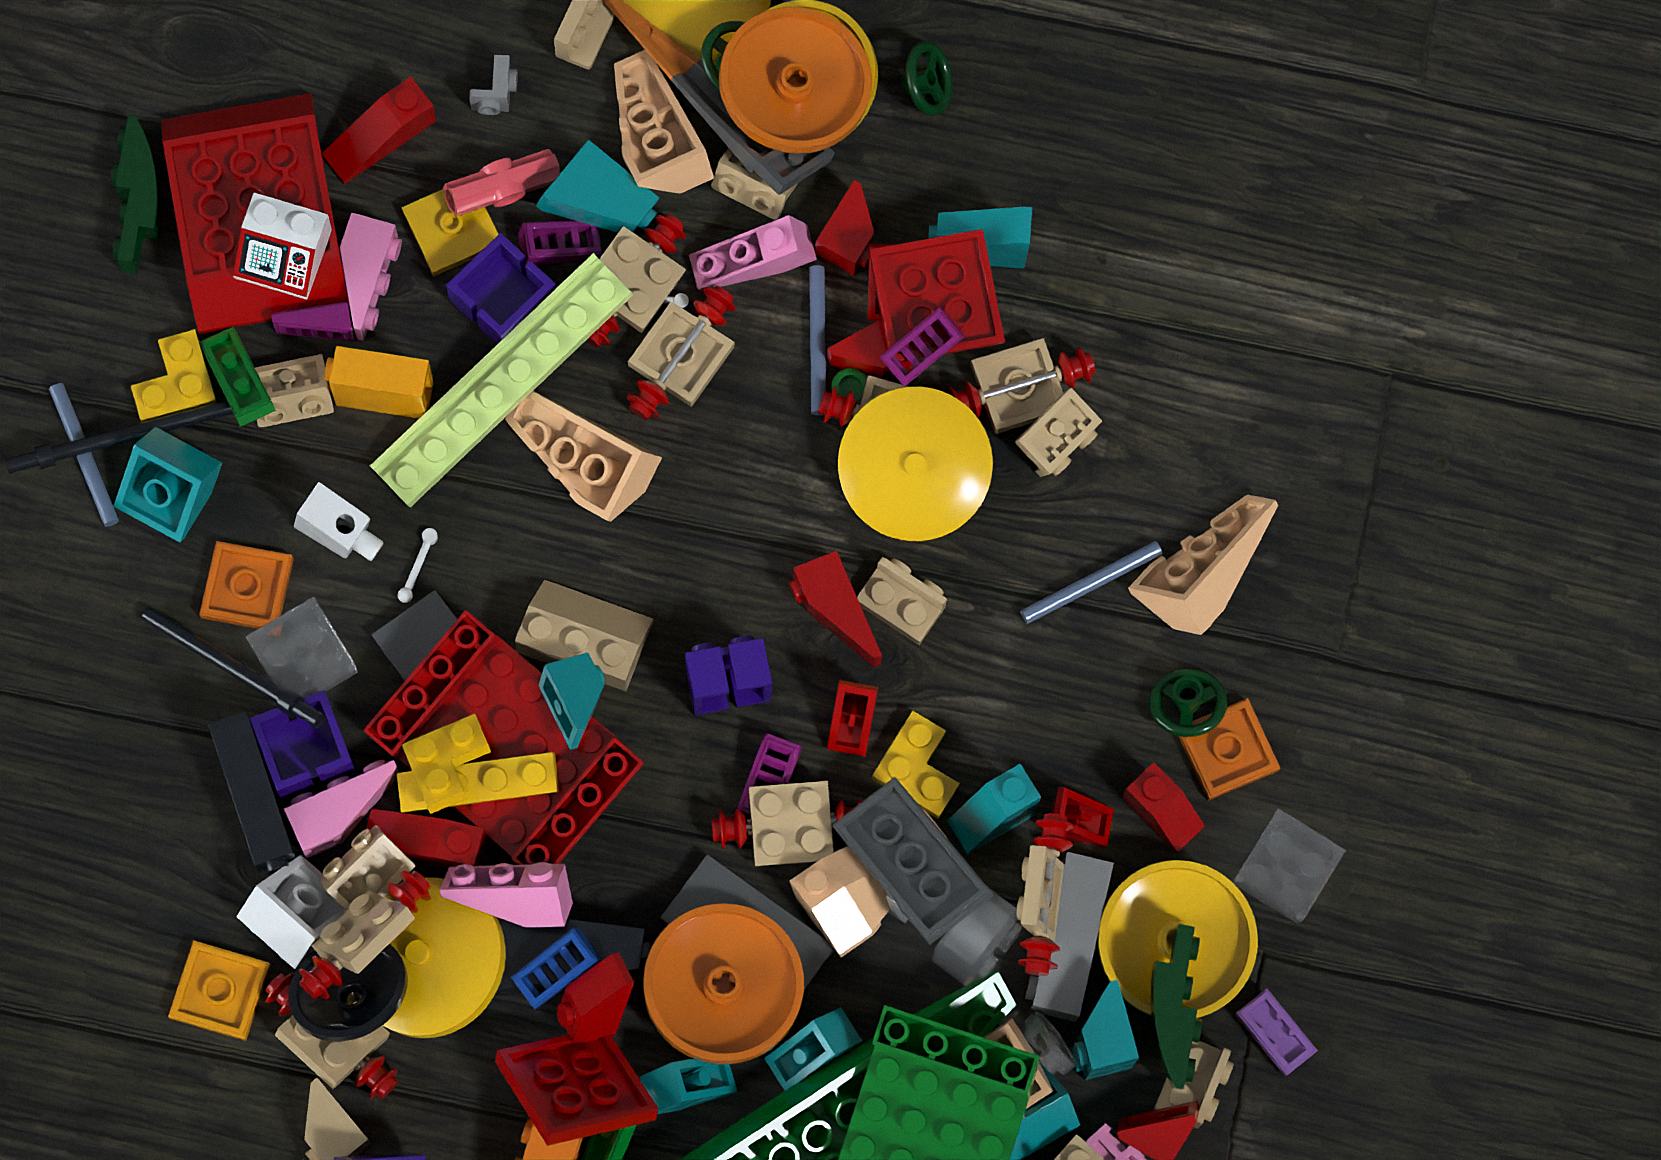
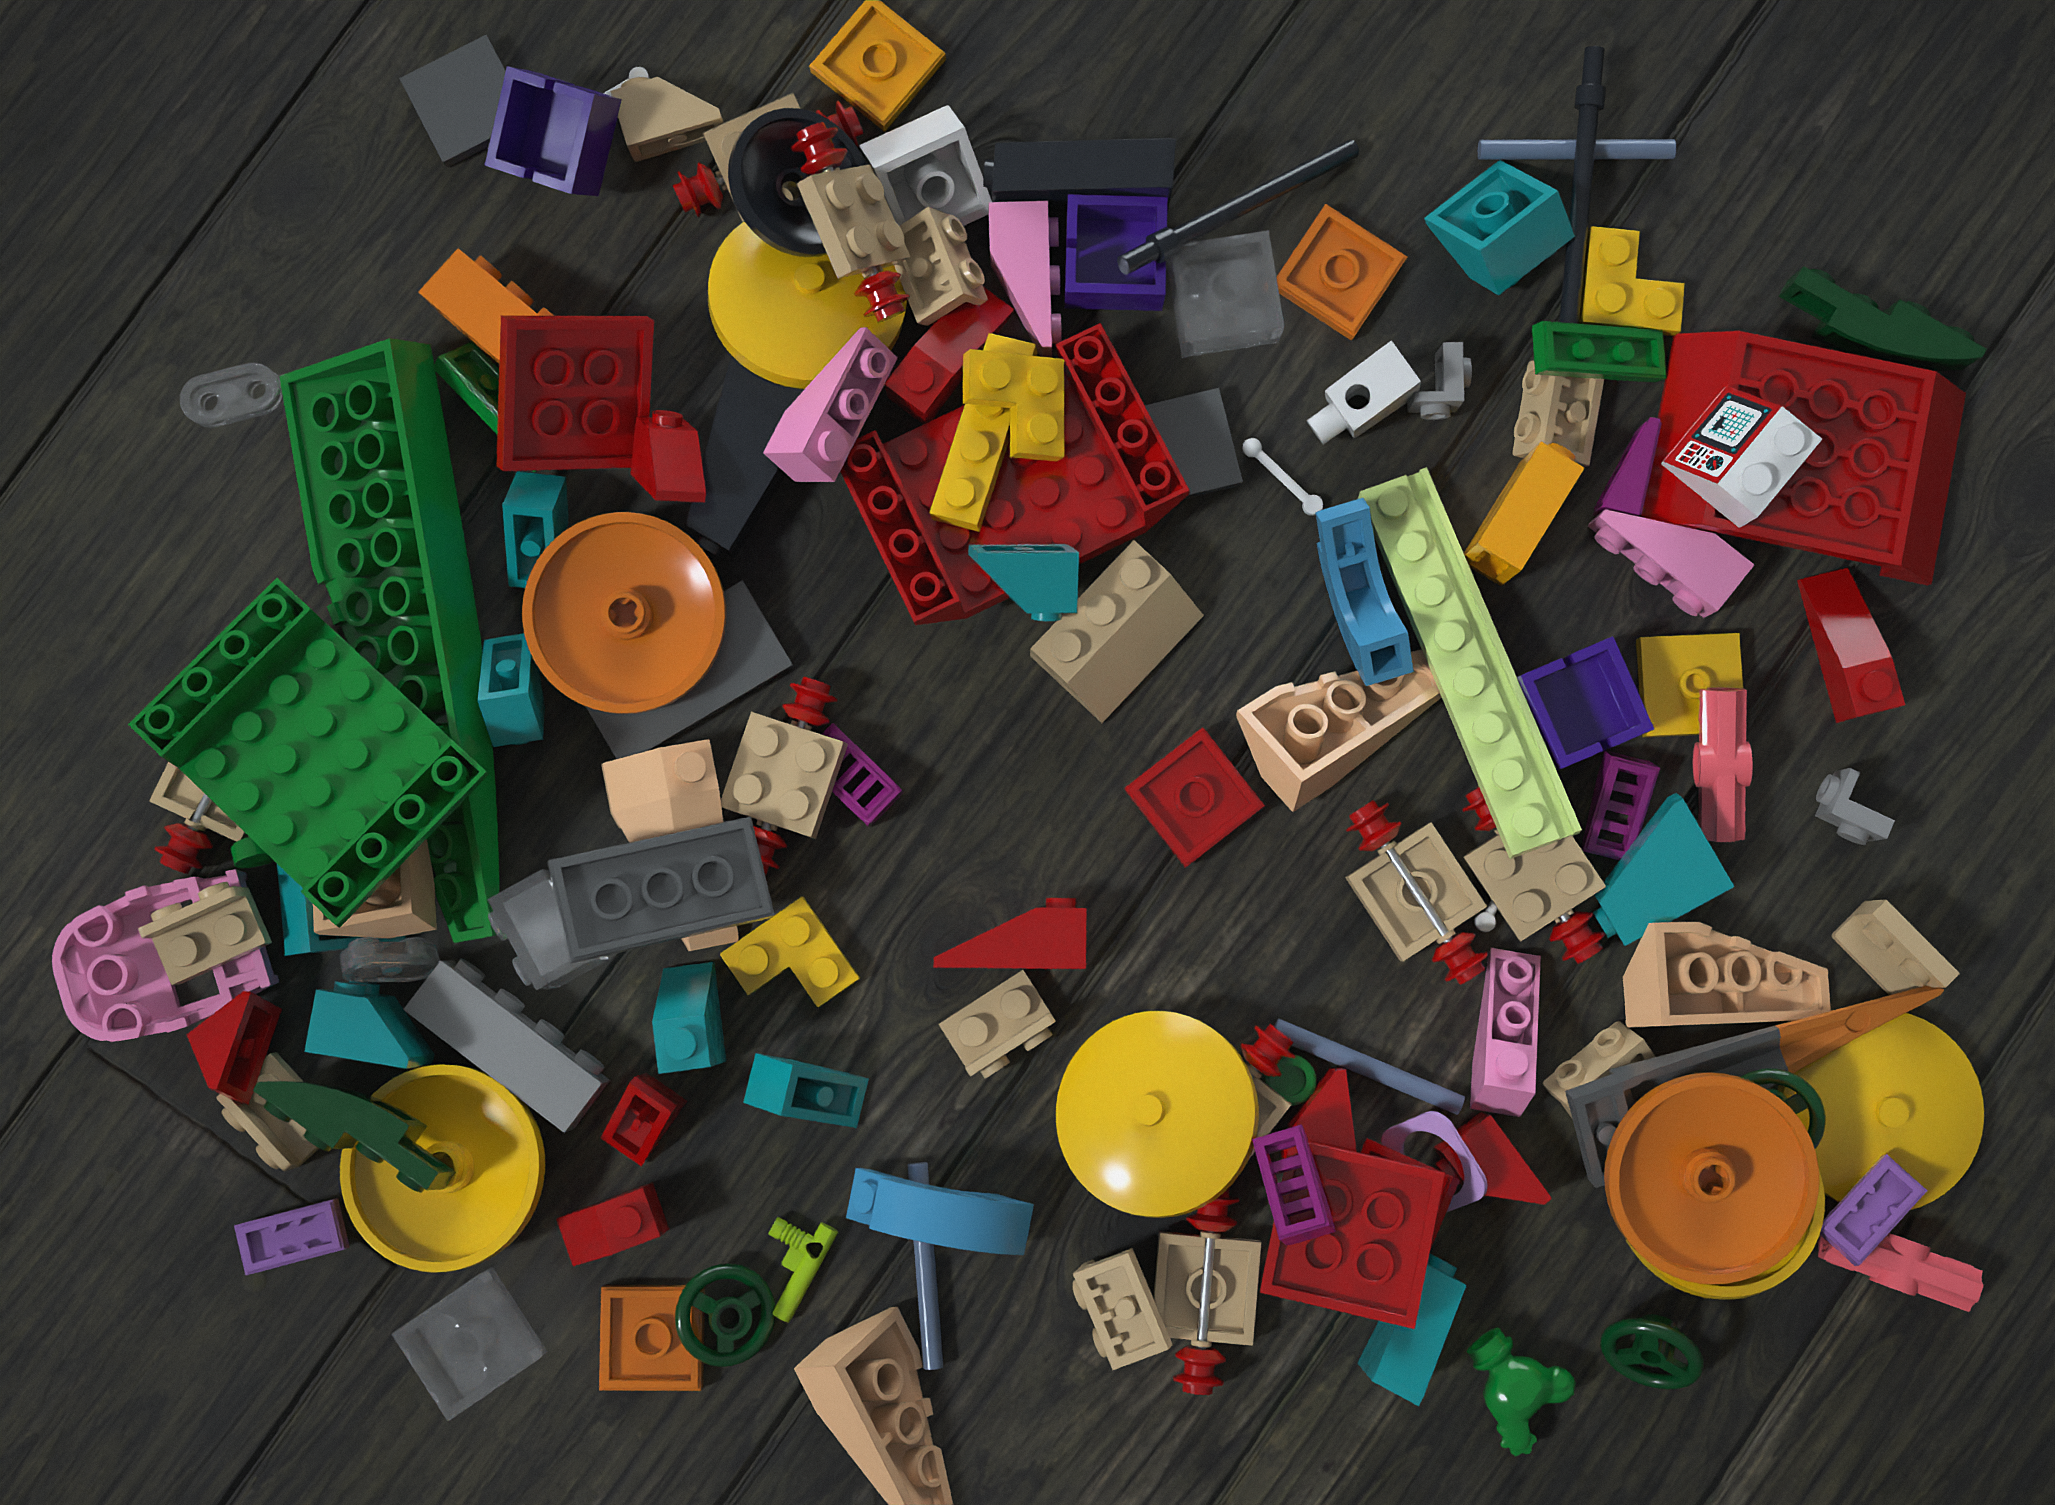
camera: 120 degrees right, 10 degrees up
blue slope [511,928,602,1009] -> none
dark purple piece [685,635,772,716] -> none
red slope [827,680,878,757] -> none
plate [1017,813,1075,976] -> none
none -> teal slope [743,1053,869,1128]
none -> lime hose [768,1217,838,1323]
none -> dark azure arch [846,1168,1034,1255]
none -> red plate [1124,727,1265,868]
none -> dark azure arch [1315,498,1414,686]
none -> lavender piece [1381,1111,1488,1212]
none -> light grey bracket [1407,342,1472,420]
none -> green animal [1467,1328,1576,1456]

